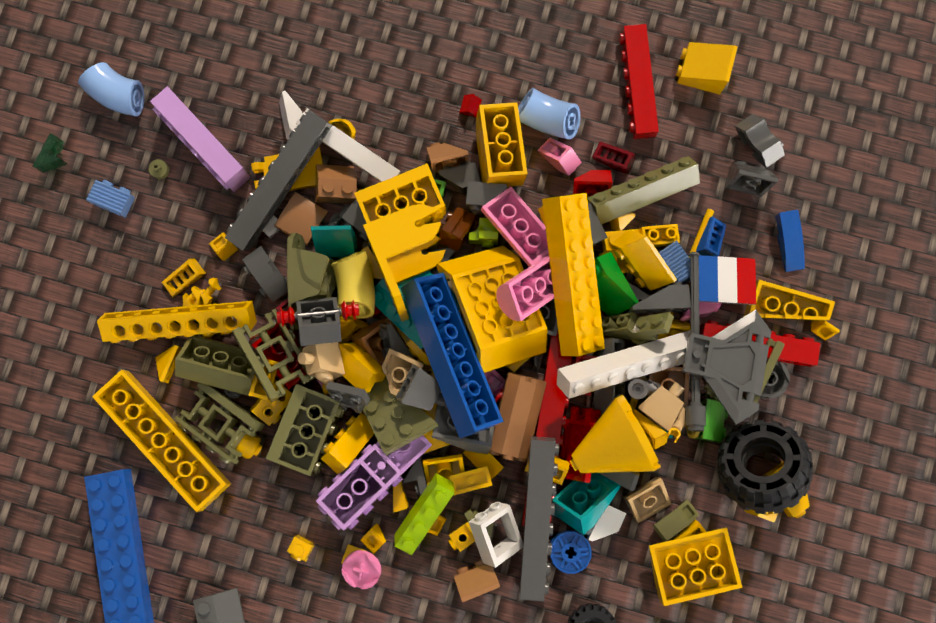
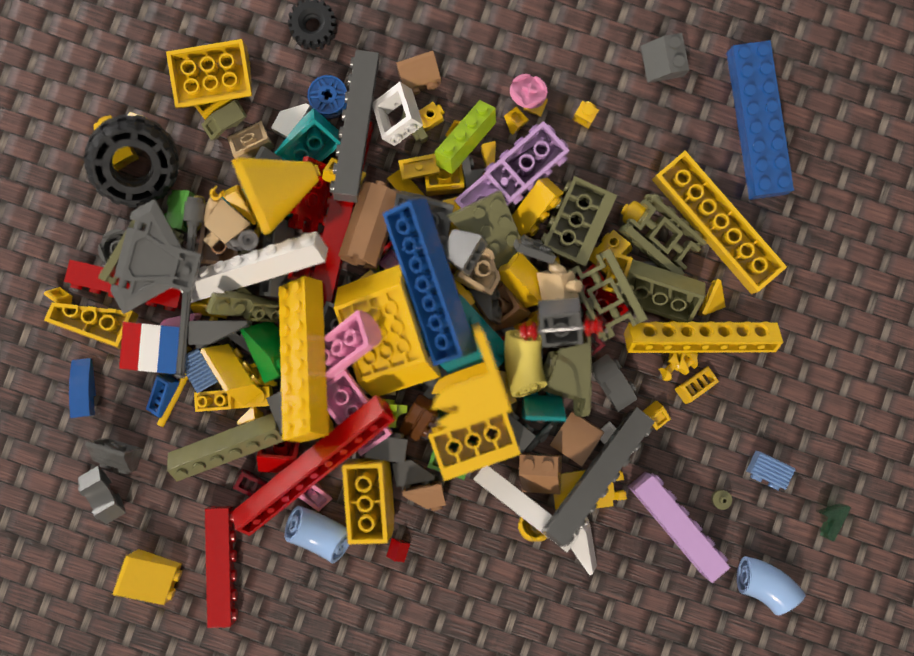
camera: 175 degrees right, 5 degrees up
none -> red brick [232,395,395,536]

